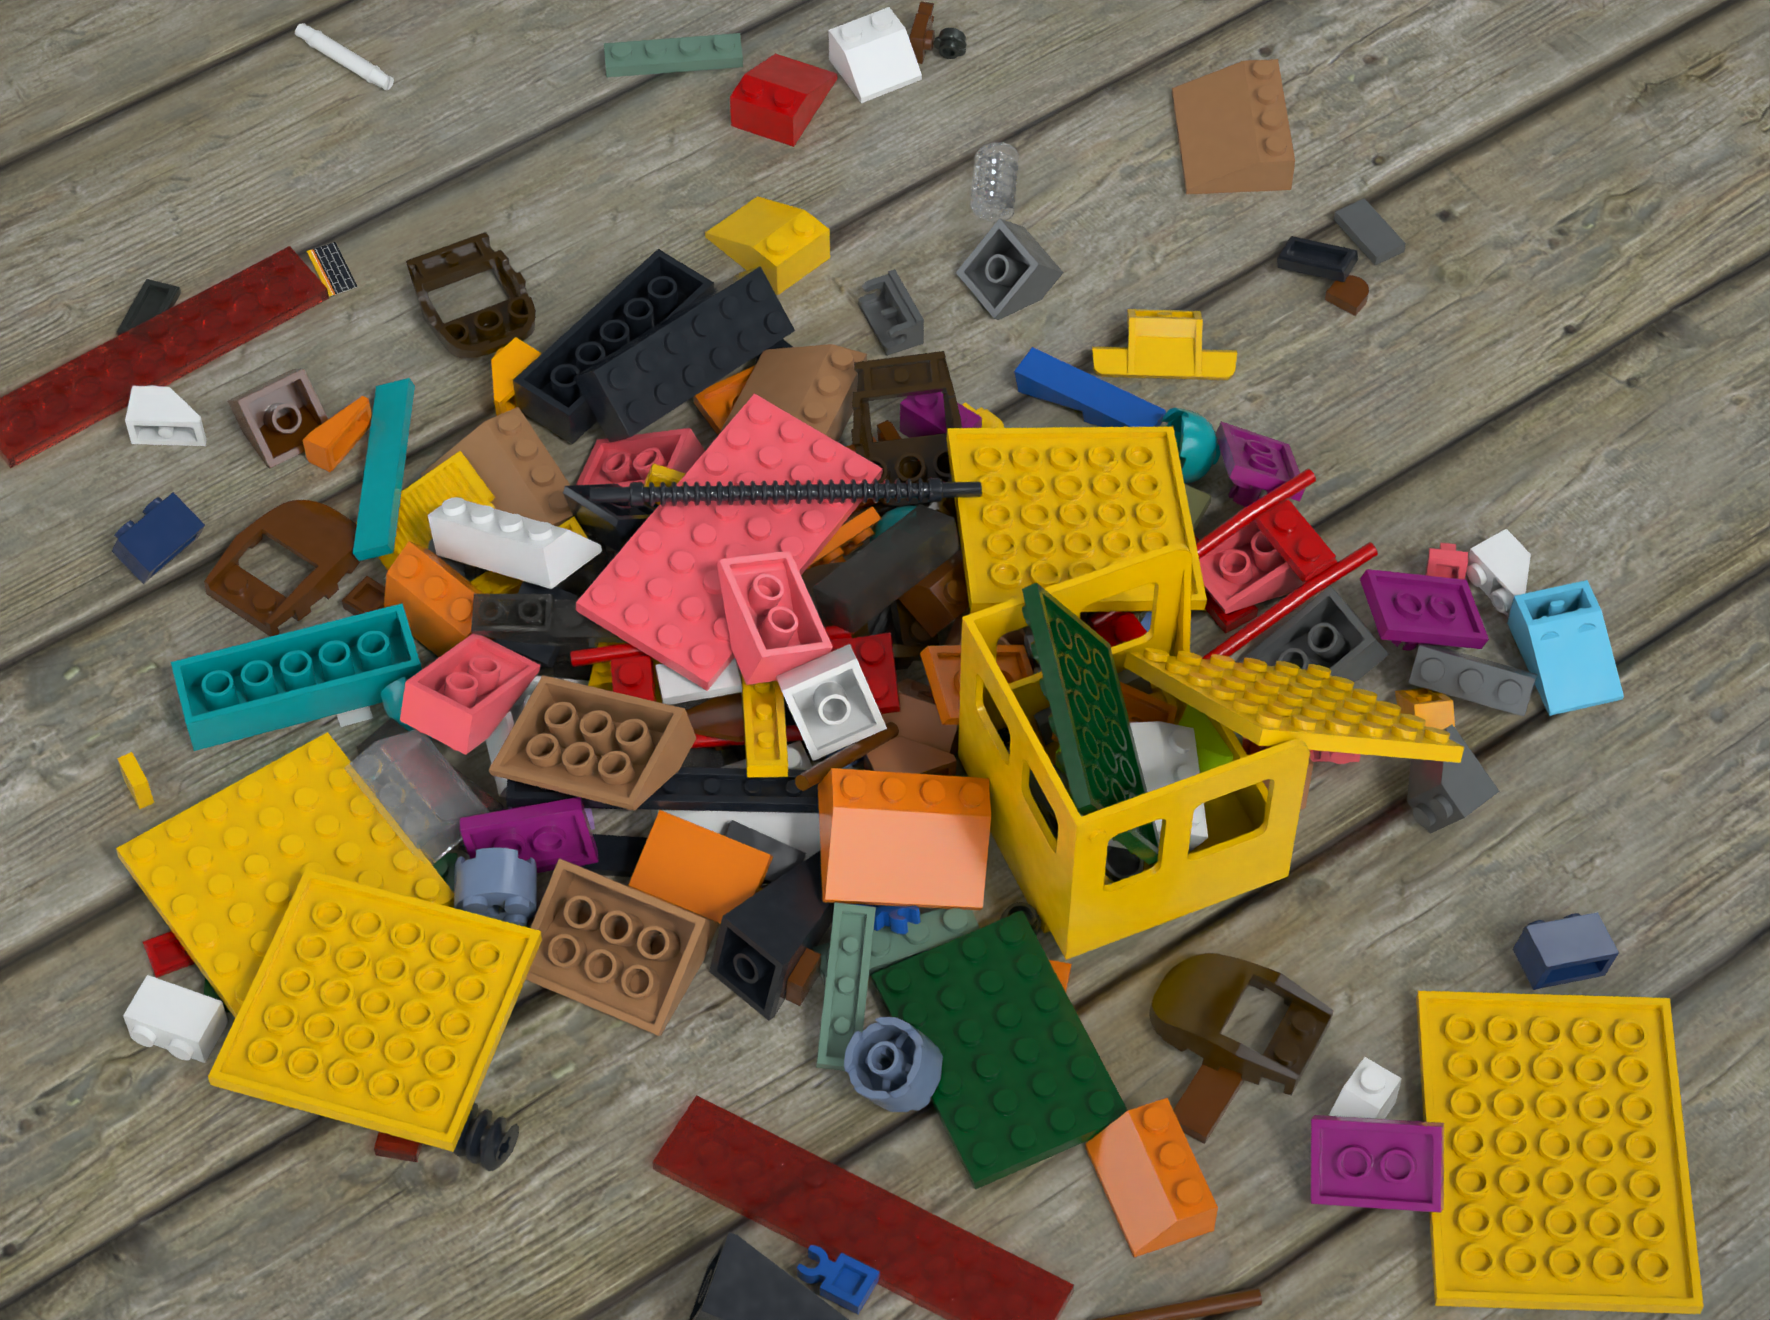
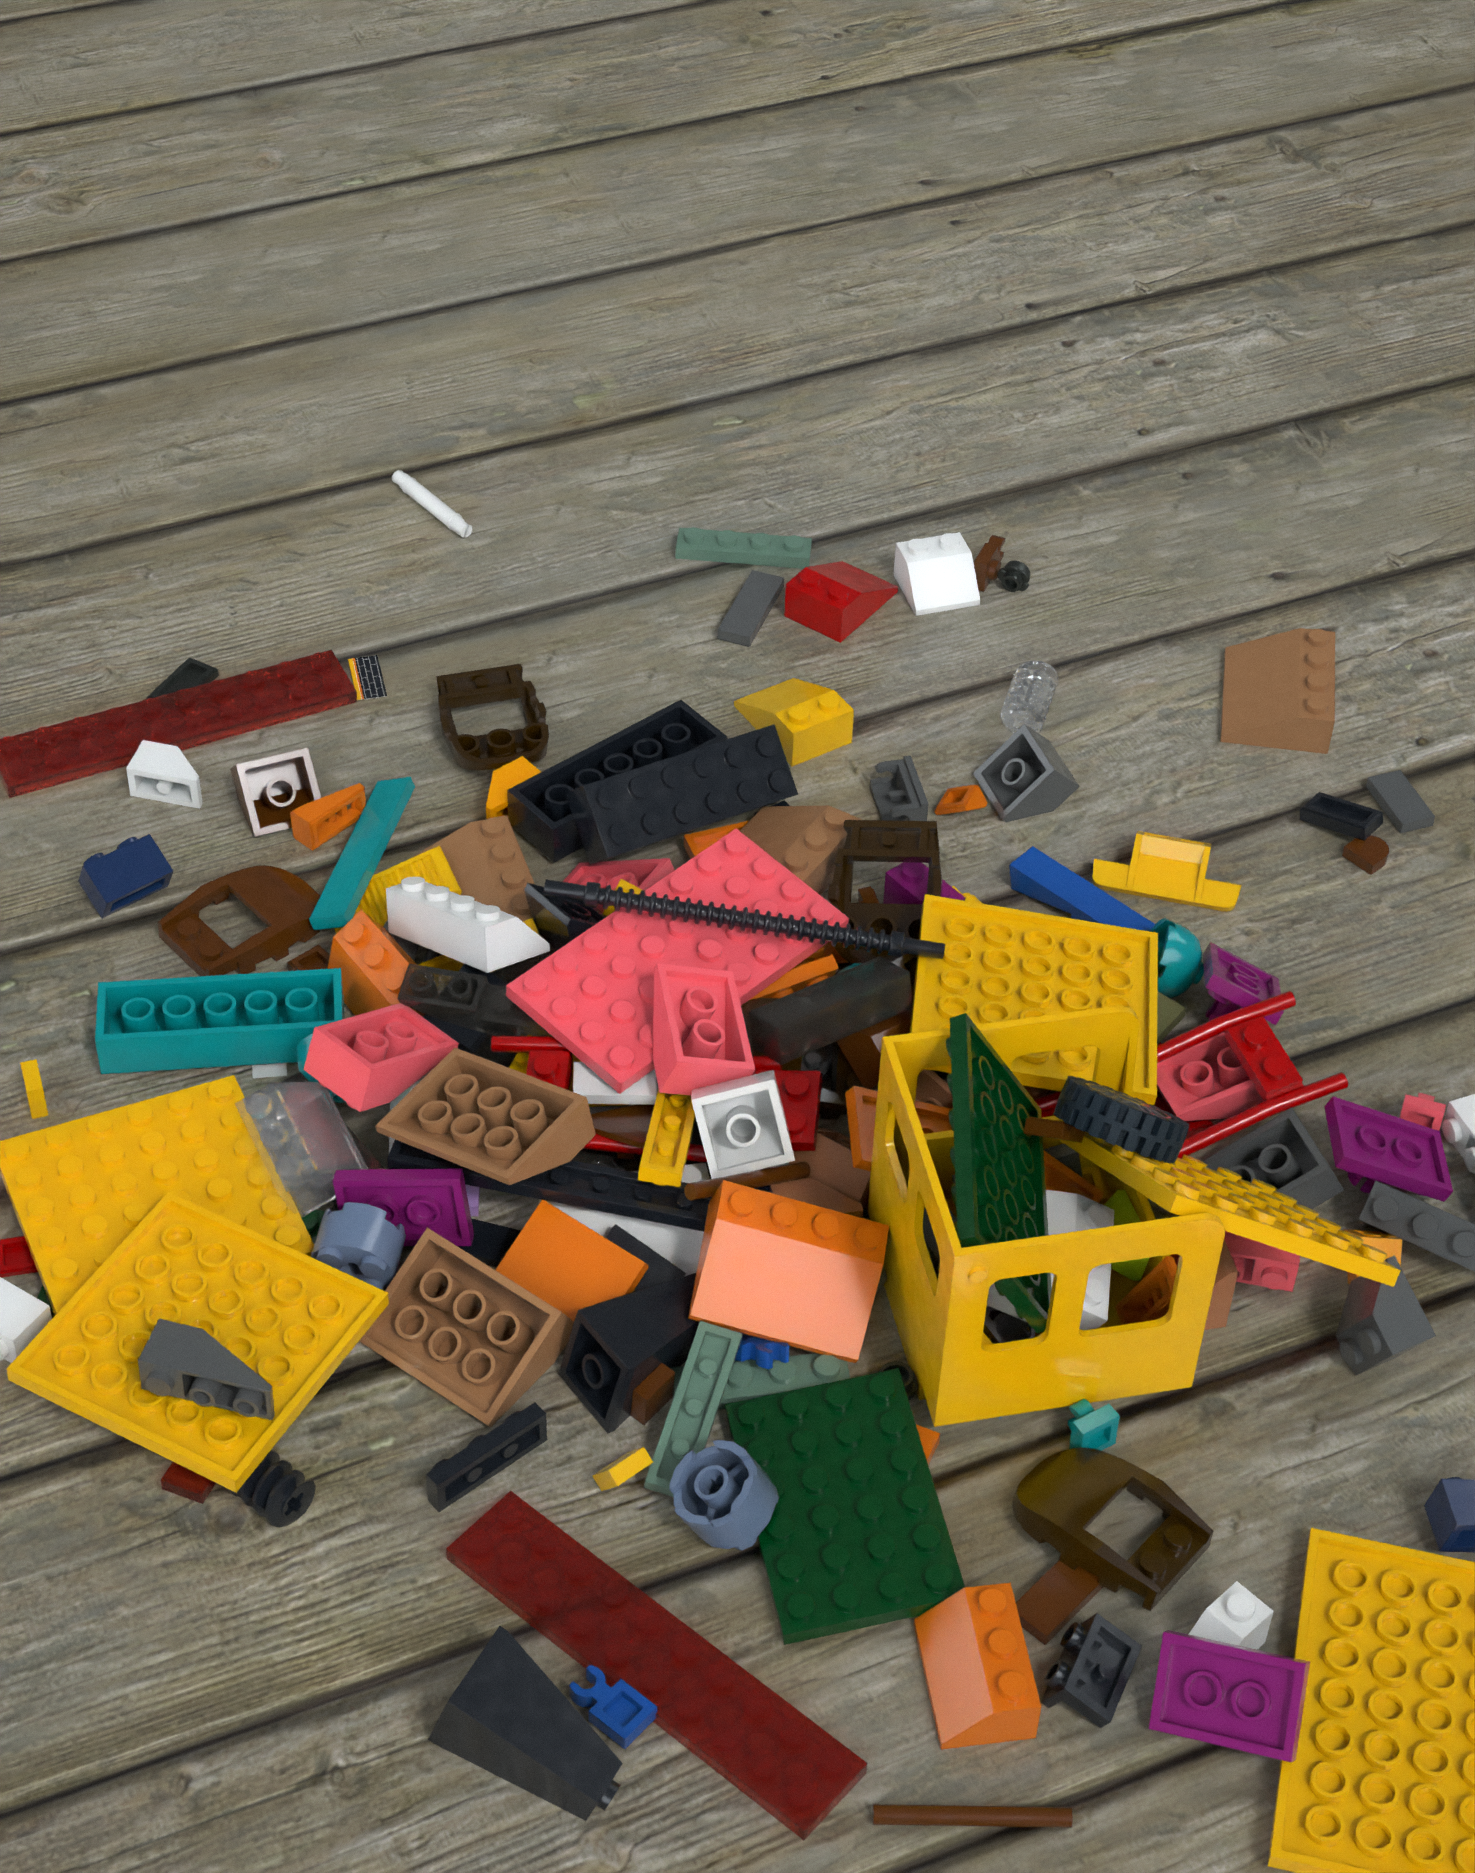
camera: 10 degrees right, 10 degrees down
none -> dark grey slope [138,1319,275,1420]
none -> black plate [426,1402,547,1512]
none -> yellow tile [592,1447,653,1491]
none -> dark grey tile [717,570,784,647]
none -> orange slope [934,785,988,815]
none -> reddish brown tile [1024,1117,1085,1143]
none -> black bracket [1041,1613,1142,1728]
none -> black wheel [1053,1076,1190,1163]
none -> teal tile [1067,1399,1120,1451]
none -> orange slope [1115,1256,1177,1325]

